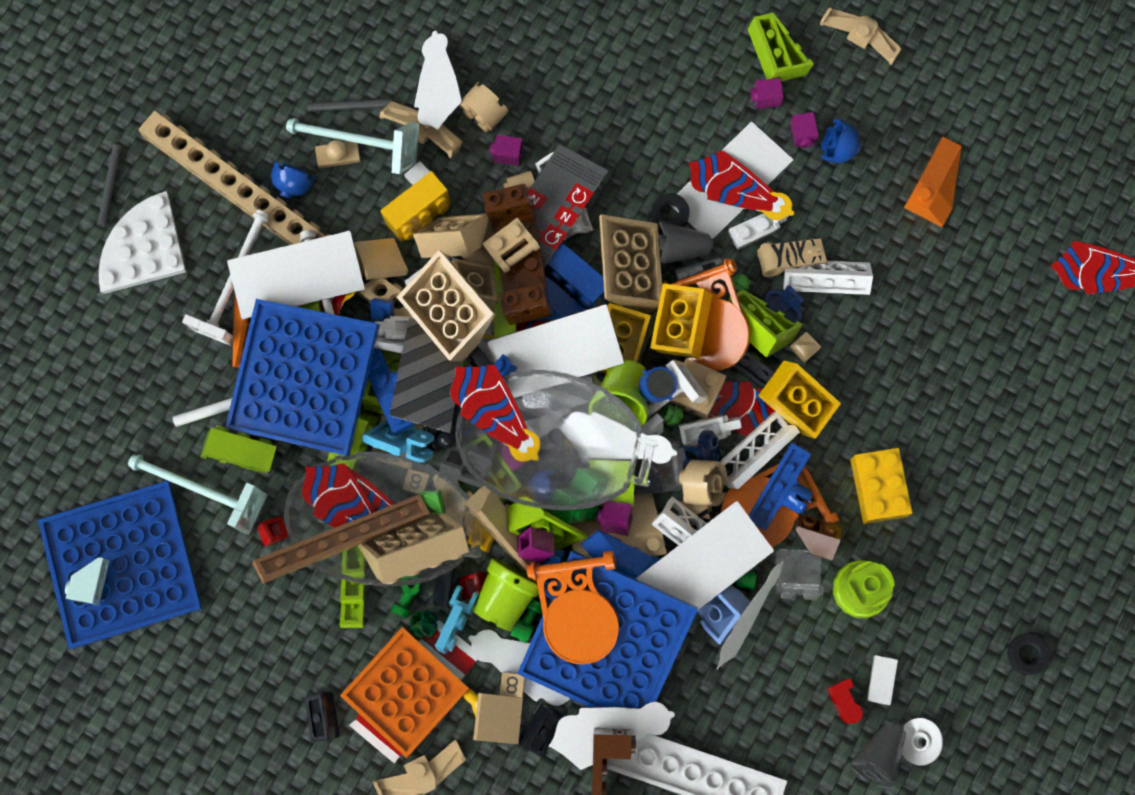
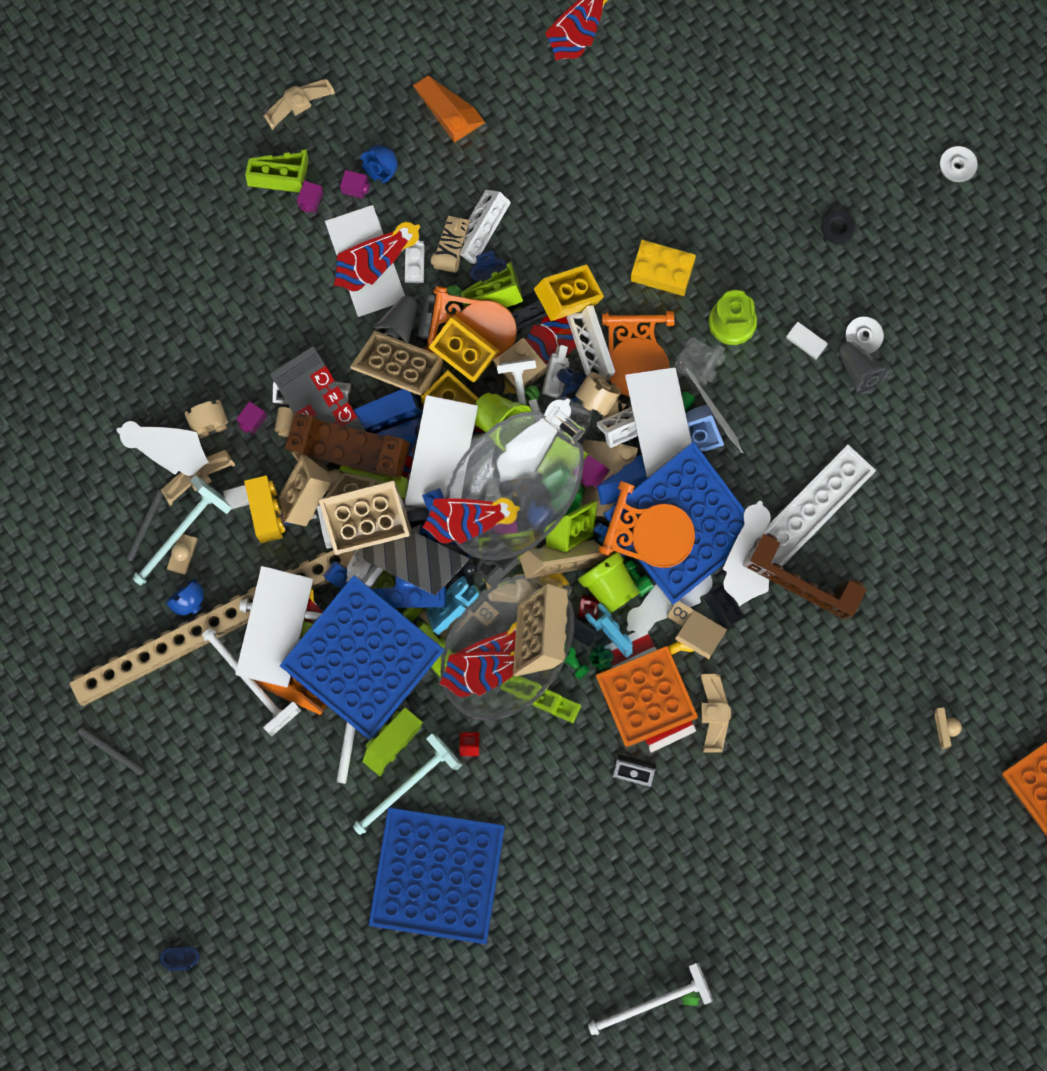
camera: 60 degrees left, 0 degrees up
light aqua slope [65,558,110,605] -> none
white plate [99,191,187,294] -> none
medium nougat plate [253,494,430,584] -> none
tan tile [353,238,408,280] -> none
bright green tile [418,490,446,514] -> none
tan plate [482,218,540,274] -> none
magenta brick [517,527,555,563] -> none
piece [639,367,677,403] -> none
black tyre [651,193,690,227] -> none
blue plate [748,443,813,532] -> none
tan tile [790,332,821,363] -> none
slope [796,514,842,561] -> none
red leg [826,678,863,724] -> none

